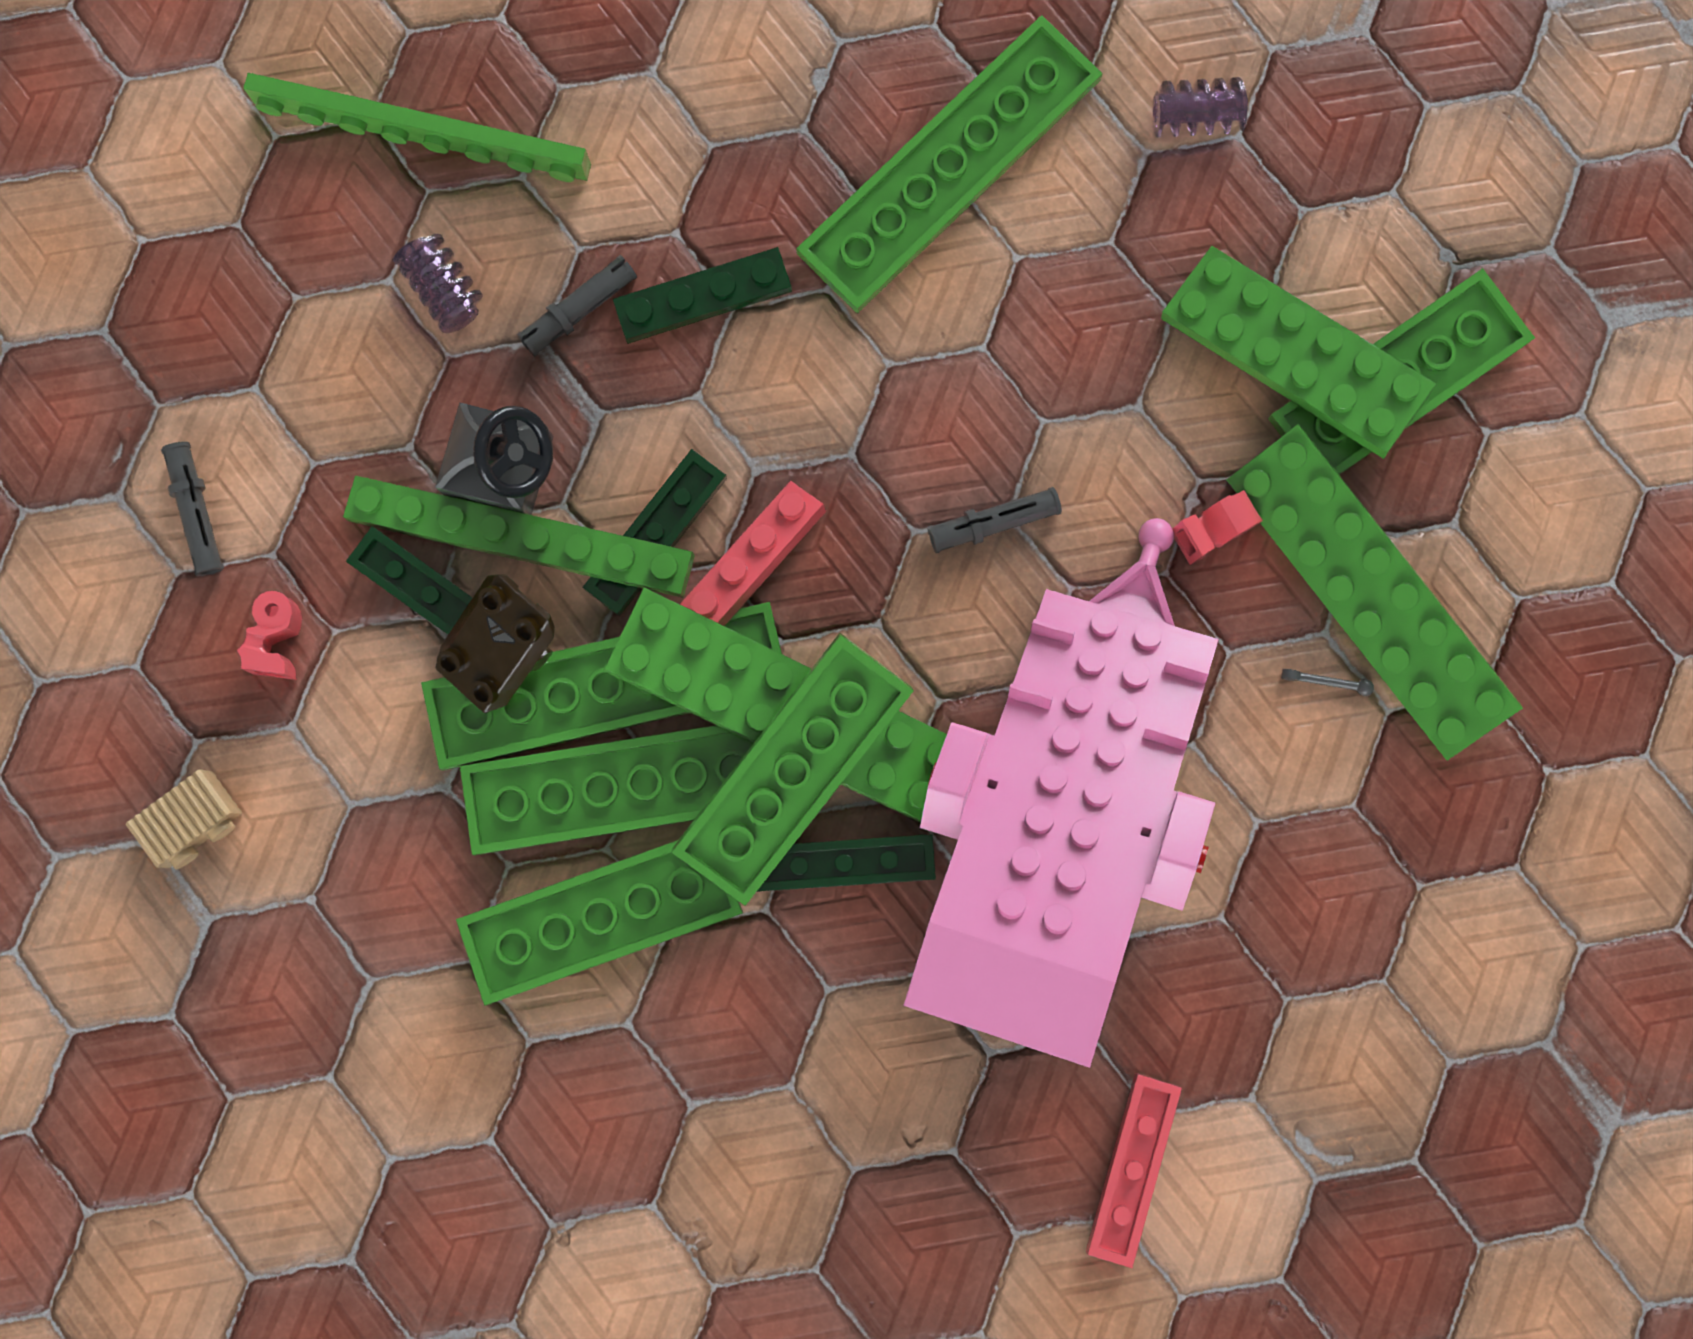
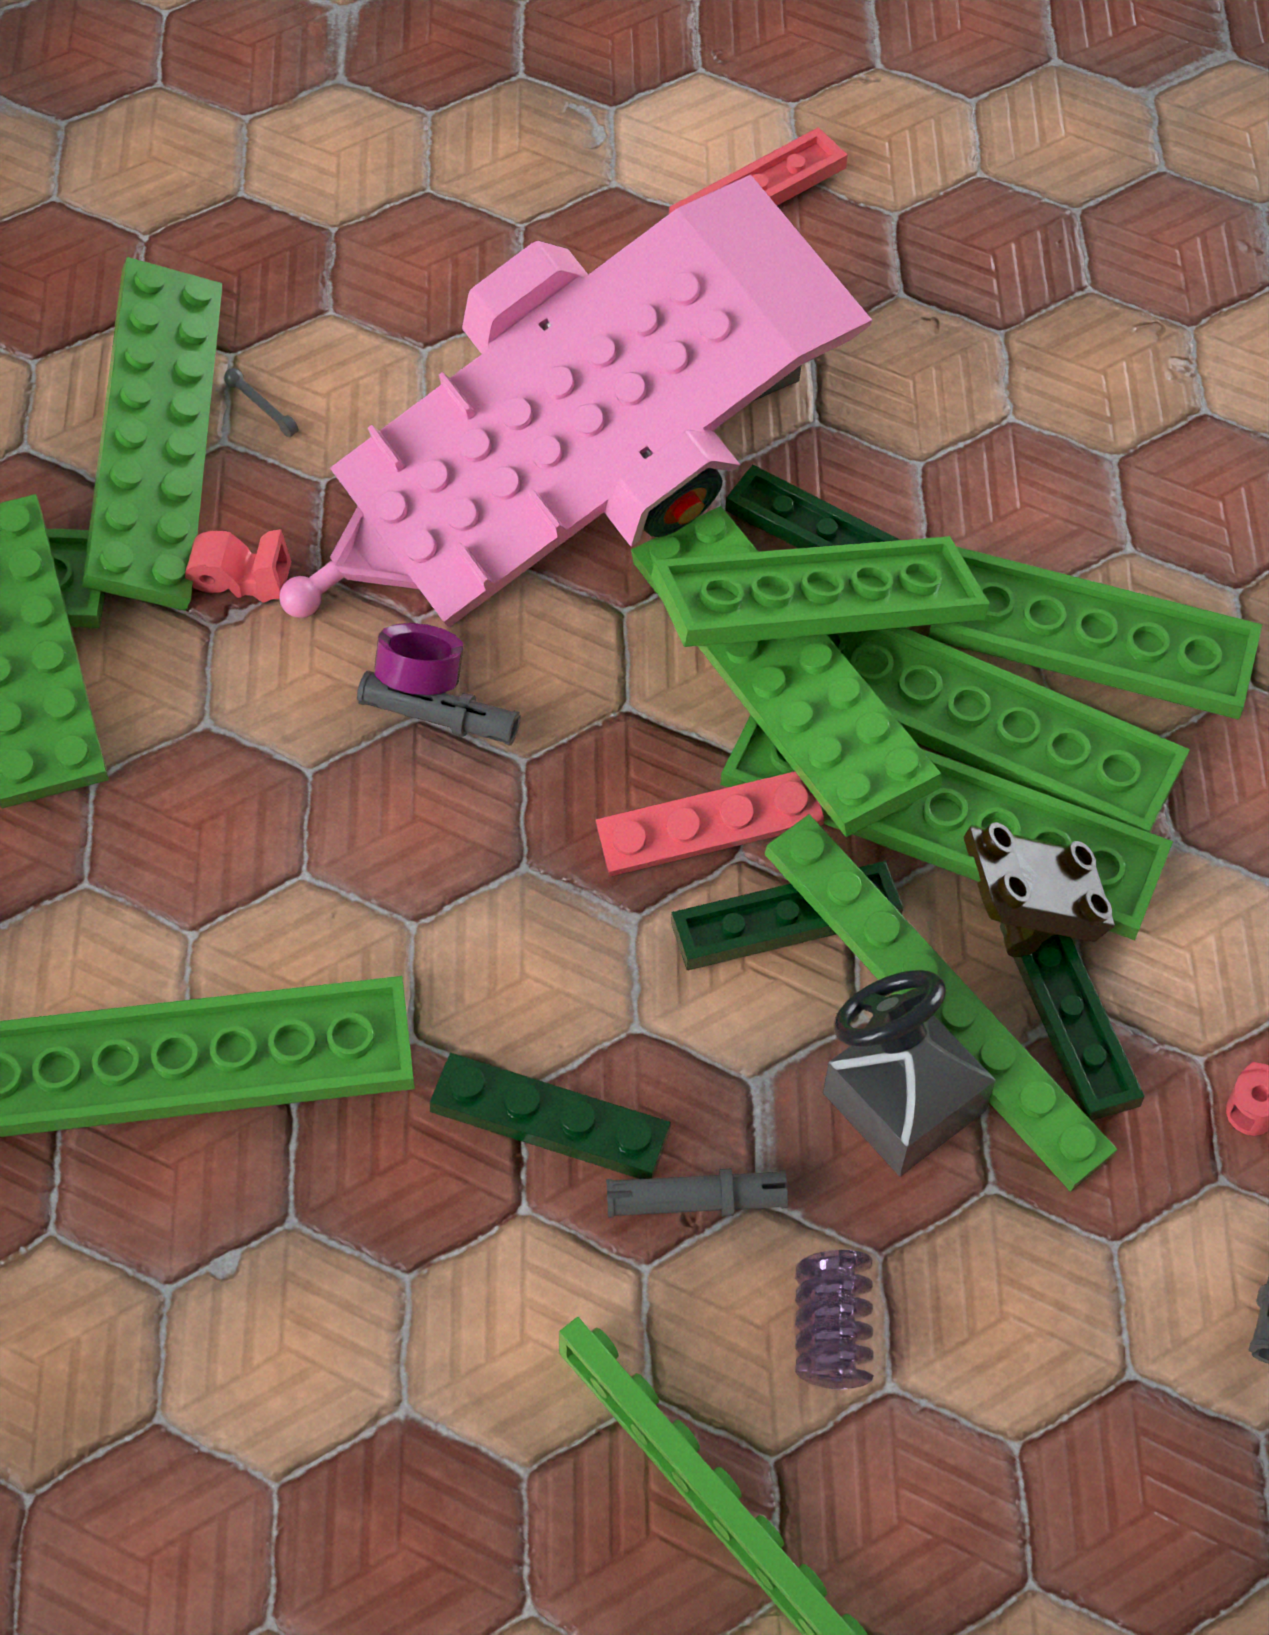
camera: 145 degrees left, 25 degrees down
none -> magenta piece [374,623,463,695]

